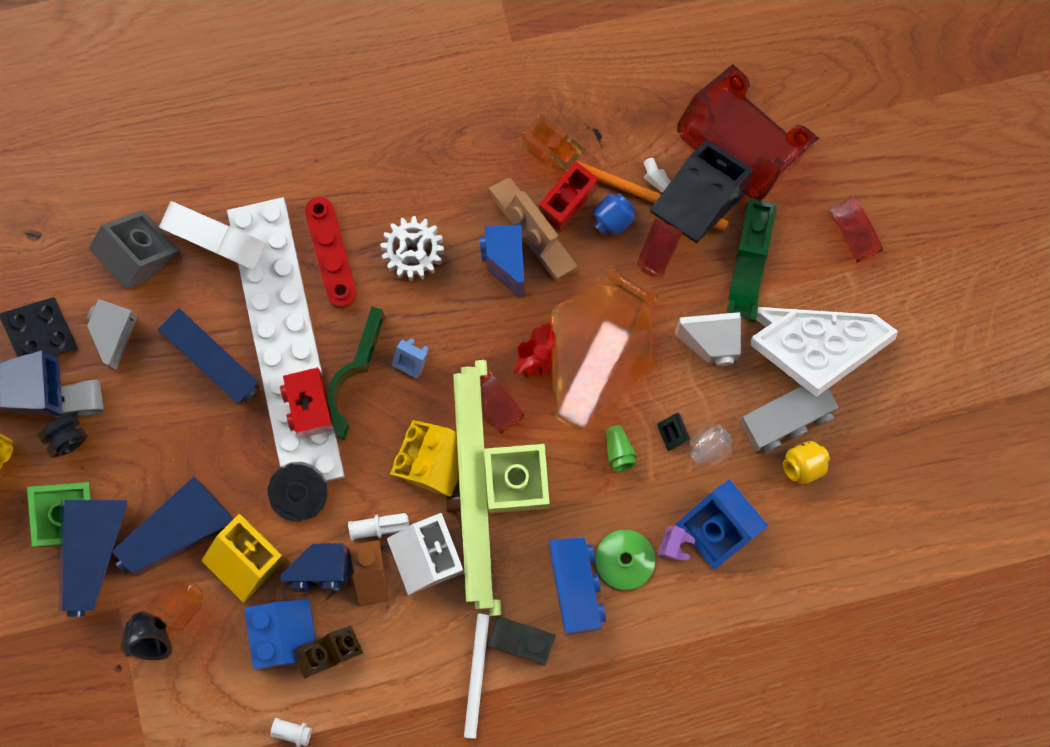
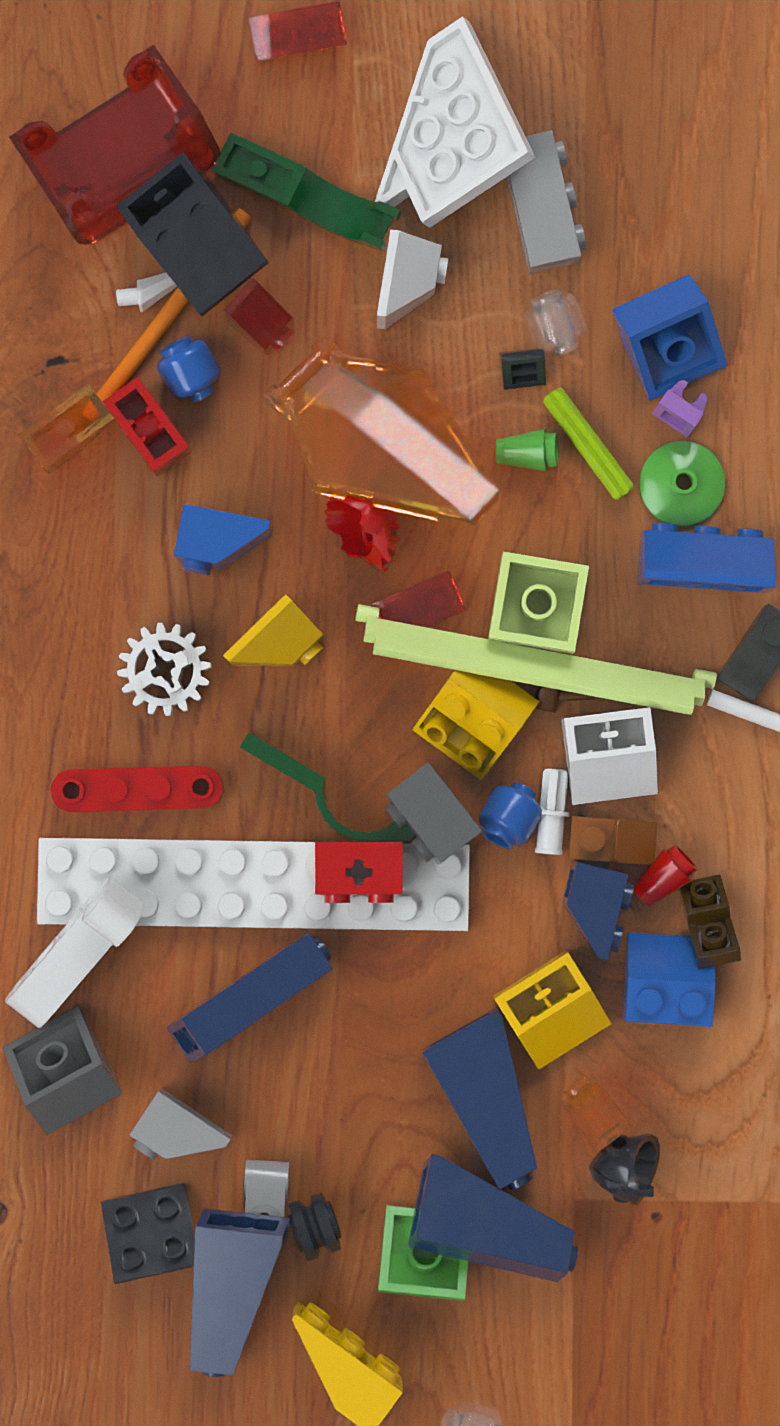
camera: 80 degrees left, 10 degrees up
black tile [267,462,328,522] -> none
medium blue tile [391,339,428,379] -> none
medium nougat bracket [487,178,577,281] -> none
yellow head [783,441,830,484] -> none
none -> yellow slope [223,594,324,666]
none -> dark grey slope [384,762,482,865]
none -> blue head [479,782,542,849]
none -> lime axle [543,387,633,500]
none -> red cone [633,845,698,907]

